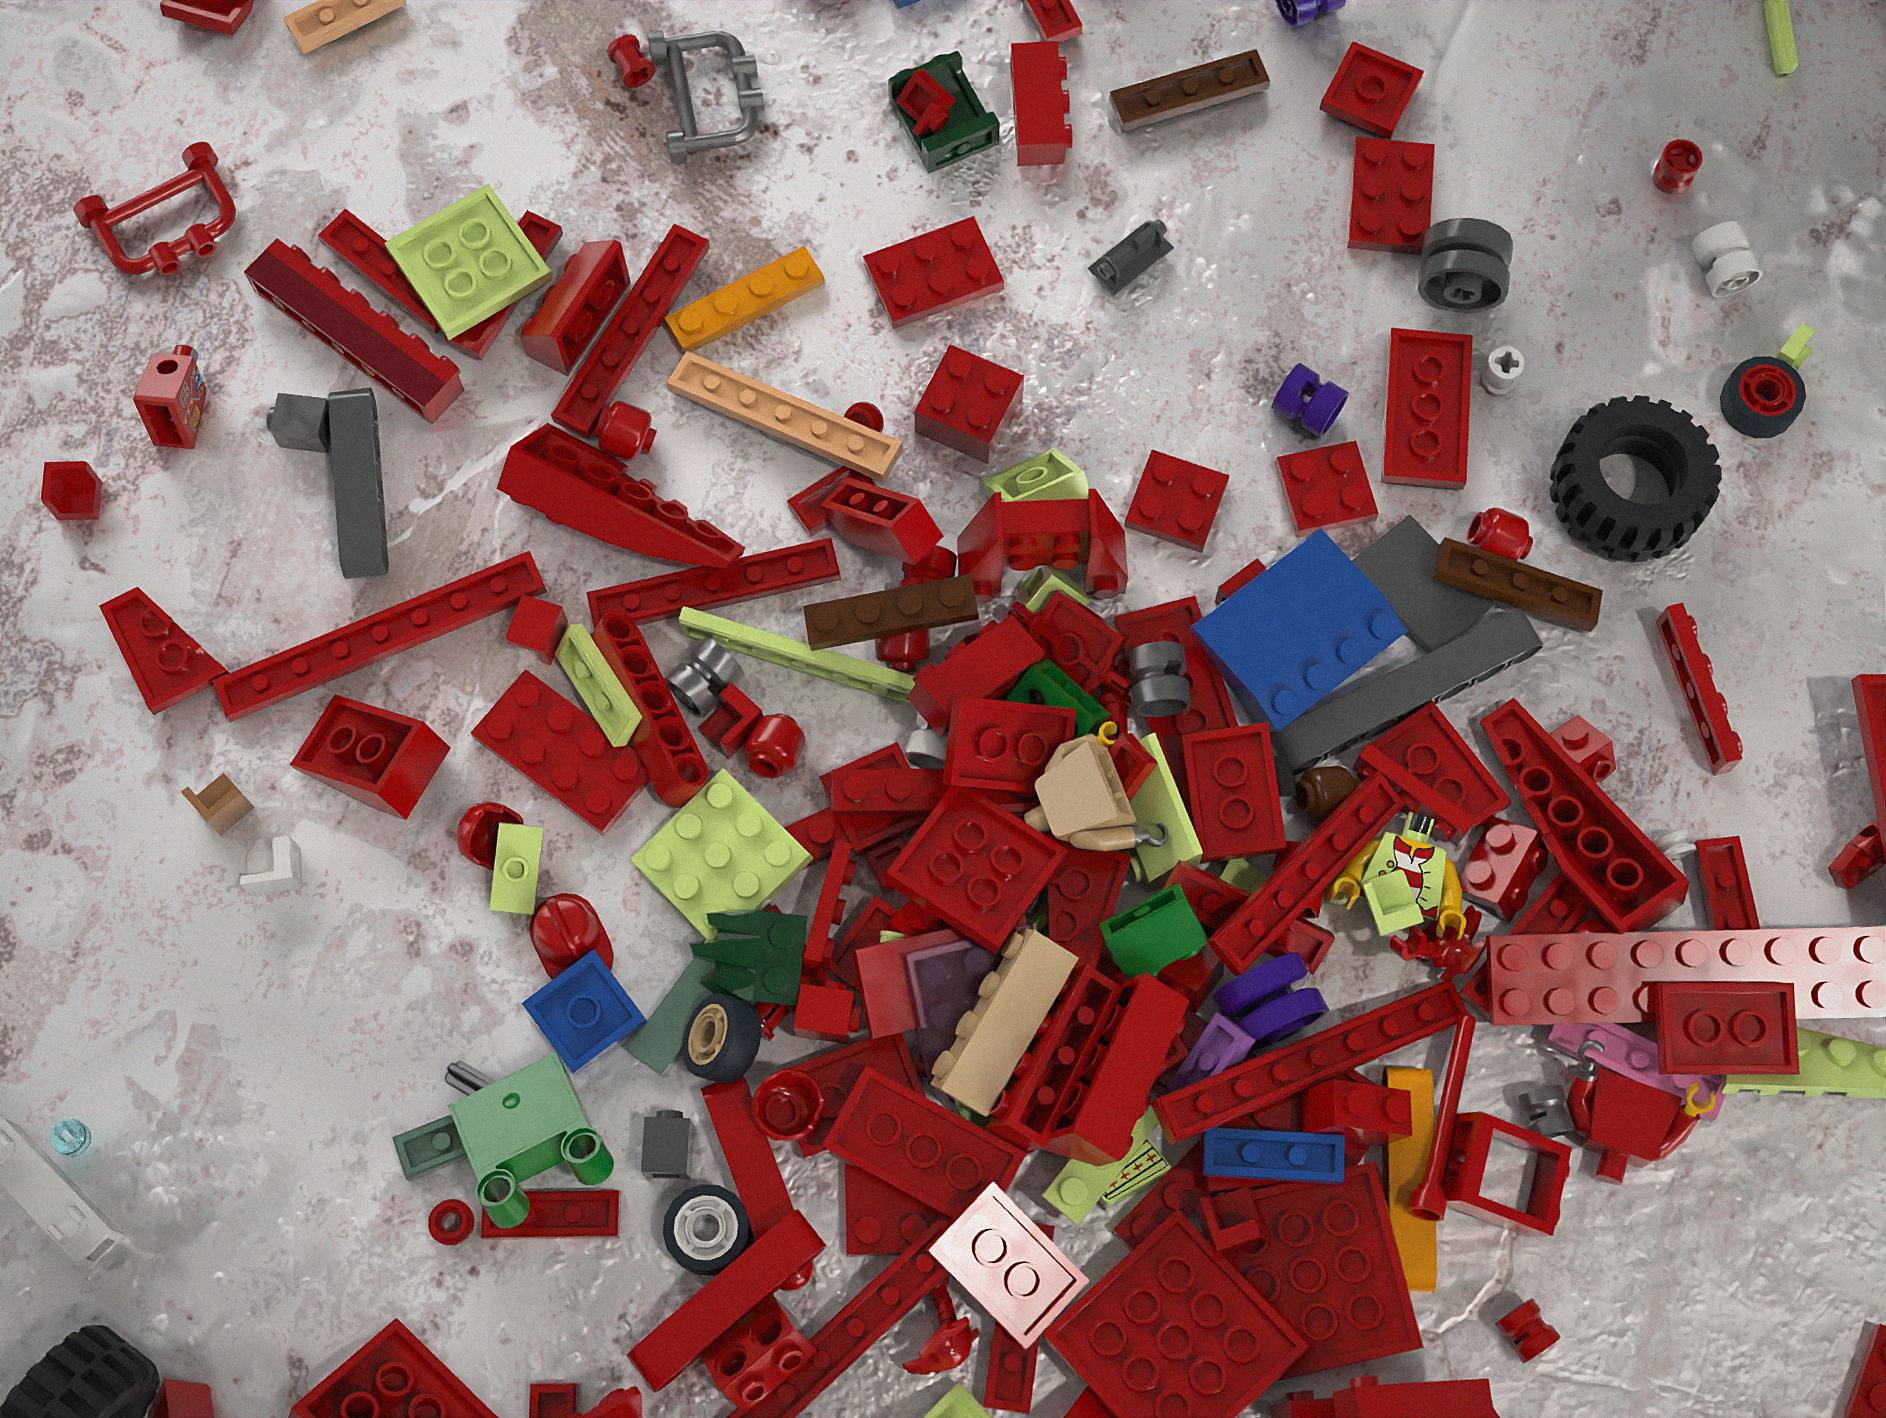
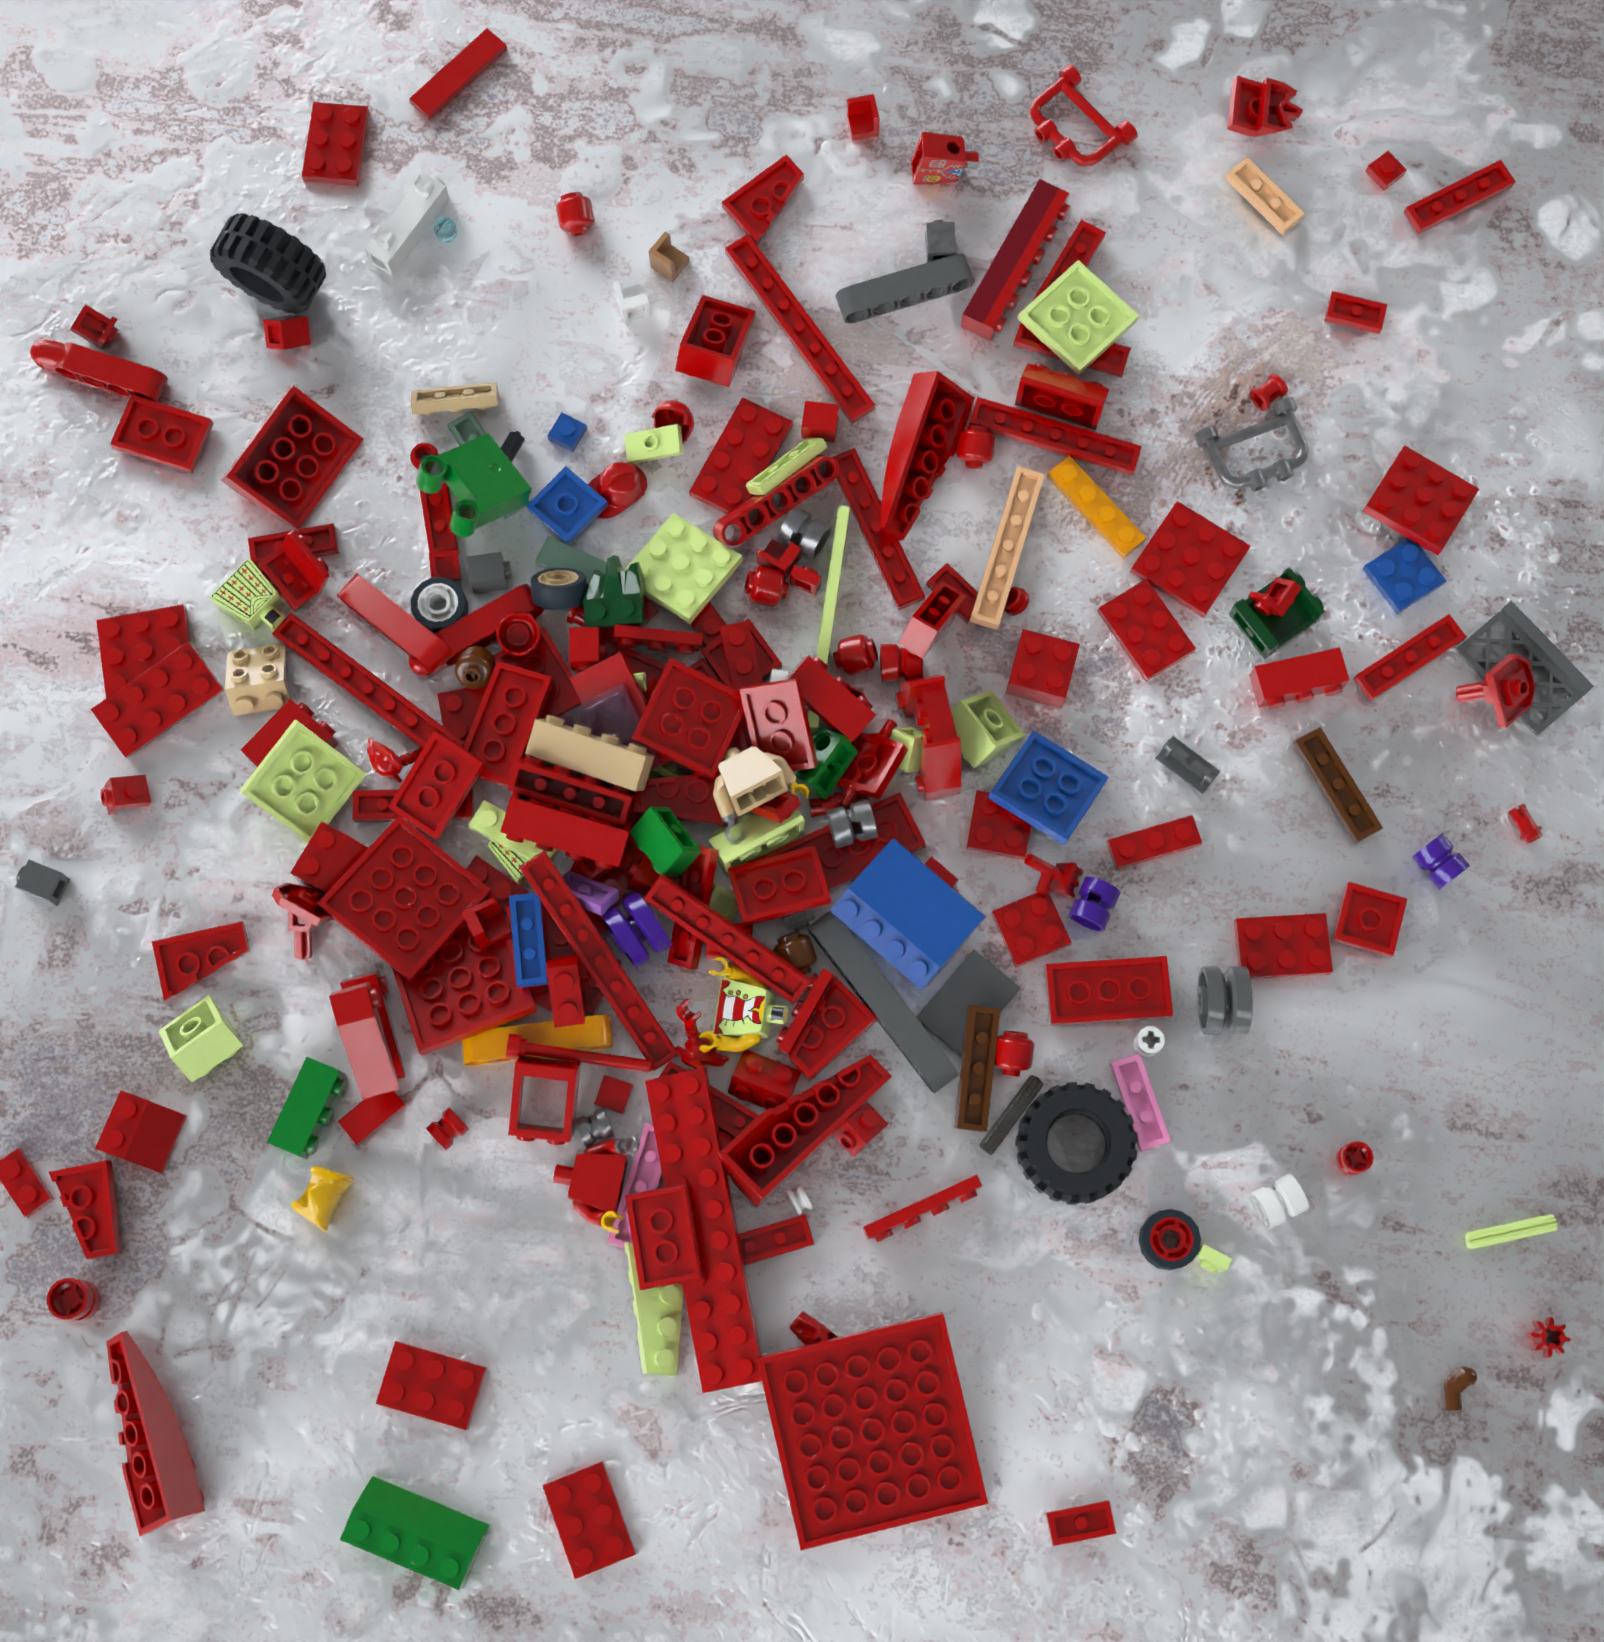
camera: 80 degrees right, 5 degrees up
red brick [700,1294,817,1413] -> none
reddish brown plate [803,574,979,651] -> none
yellowish green panel [1360,869,1424,936] -> none
none -> tan plate [411,382,498,415]
none -> red plate [429,550,461,581]
none -> reddish brown head [455,646,496,690]
none -> blue plate [547,412,587,452]
none -> red head [556,192,595,236]
none -> red tile [594,1075,634,1115]
none -> red plate [790,565,821,596]
none -> clear smoke axle [979,1075,1044,1155]
none -> blue plate [988,730,1109,846]
none -> red arm [1024,853,1084,899]
none -> red plate [1106,815,1202,870]
none -> bright pink plate [1109,1053,1171,1152]
none -> red plate [1130,501,1251,618]

